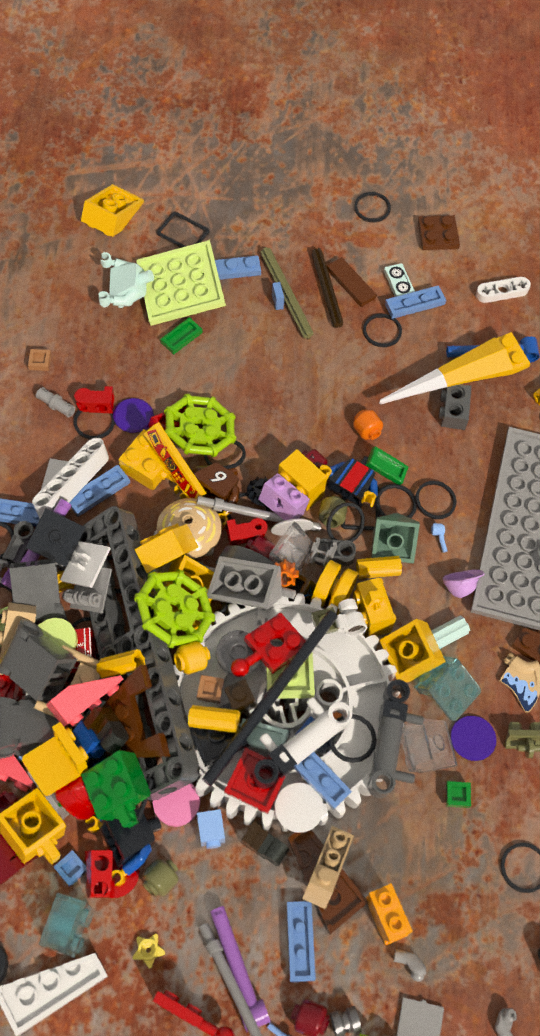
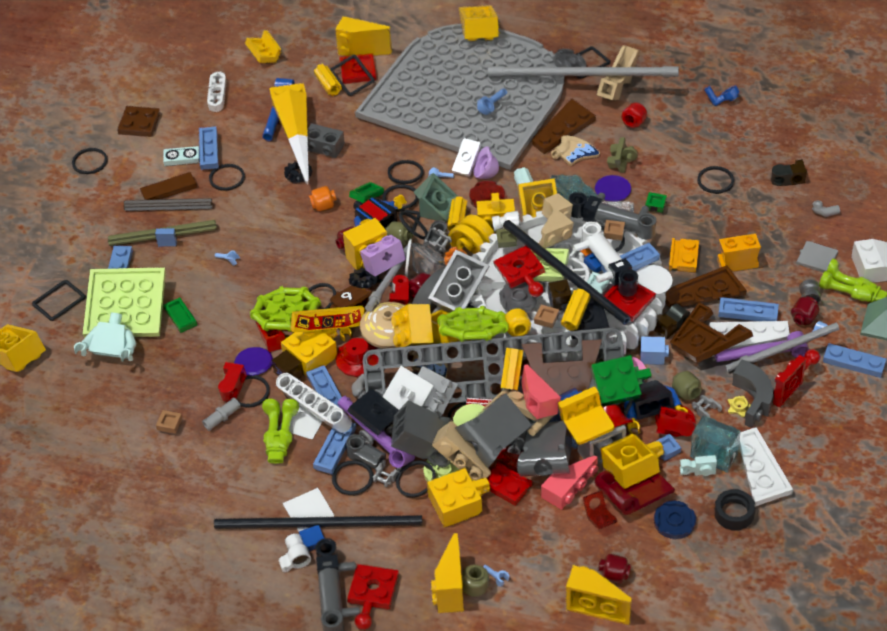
camera: 70 degrees left, 15 degrees down
leg [83,707,129,754] -> none
tan slope [302,826,354,909] -> none
light grey arm [393,949,427,982] -> none
none -> light blue hand [215,250,240,265]
none -> lime piece [262,399,299,464]
none -> dark brown brick [272,349,303,379]
none -> black gear [284,160,313,183]
none -> red hat [335,337,379,377]
none -> white plate [452,139,481,177]
none -> clear red tile [469,181,505,208]
none -> tan arch [539,193,574,248]
none -> medium nougat plate [604,220,625,241]
none -> light orange plate [669,238,699,273]
none -> reddish brown wing [670,302,753,363]
none -> light aqua plate [680,455,717,476]
none -> light grey piece [692,395,722,421]
none -> white wing [709,321,789,357]
none -> dark grey arch [732,359,773,428]

